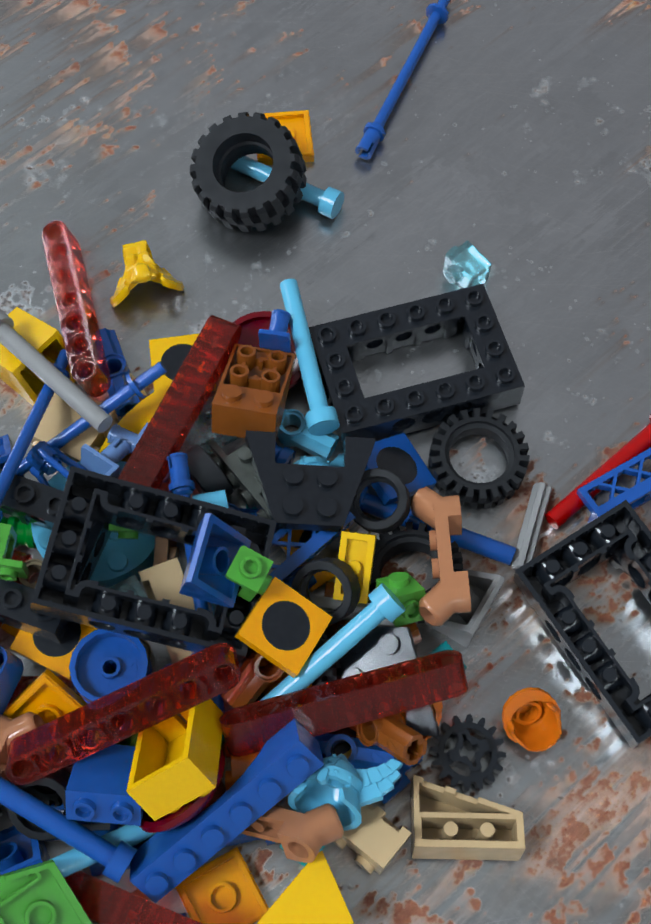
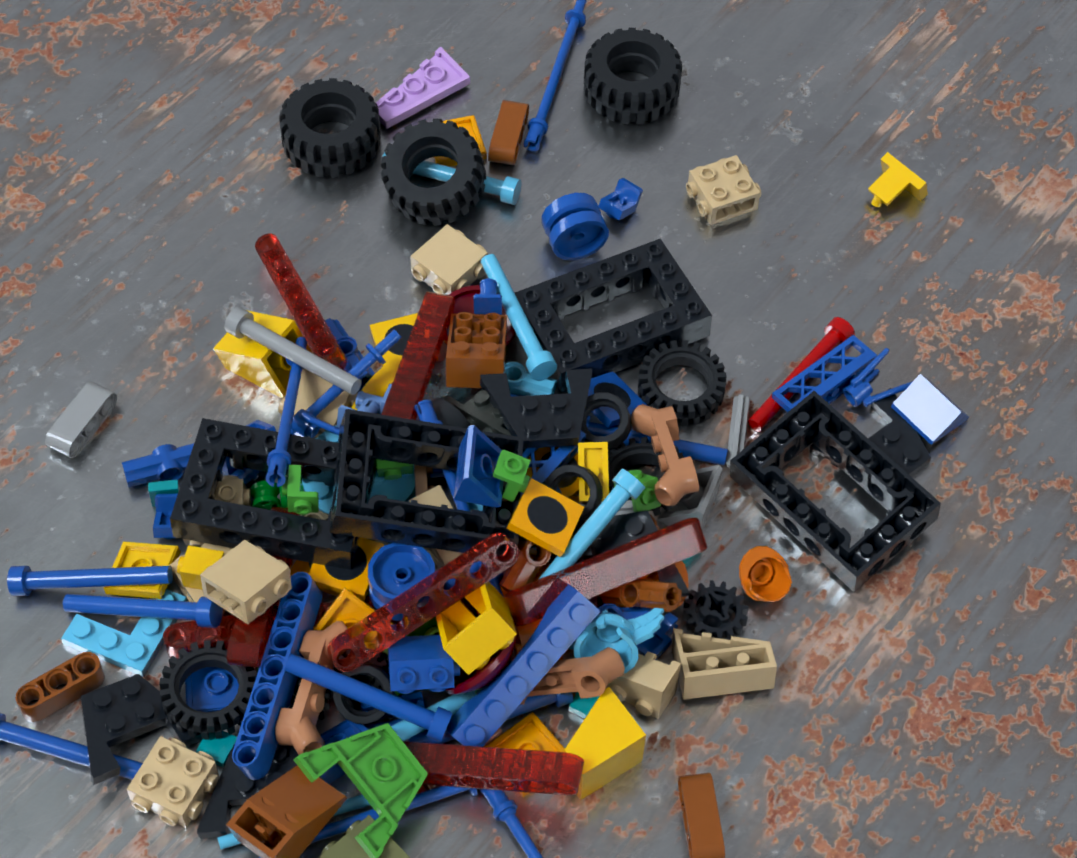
camera: 10 degrees left, 10 degrees down
yellow animal [110,240,184,307] -> none
clear light blue brick [443,240,492,289] -> none
none -> black tyre [279,78,381,178]
none -> lavender wing [376,47,470,129]
none -> tan brick [410,224,488,297]
none -> dark orange beam [488,100,529,166]
none -> blue wheel [541,193,609,260]
none -> black tyre [584,27,682,125]
none -> blue bracket [598,178,643,220]
none -> tan brick [686,155,761,226]

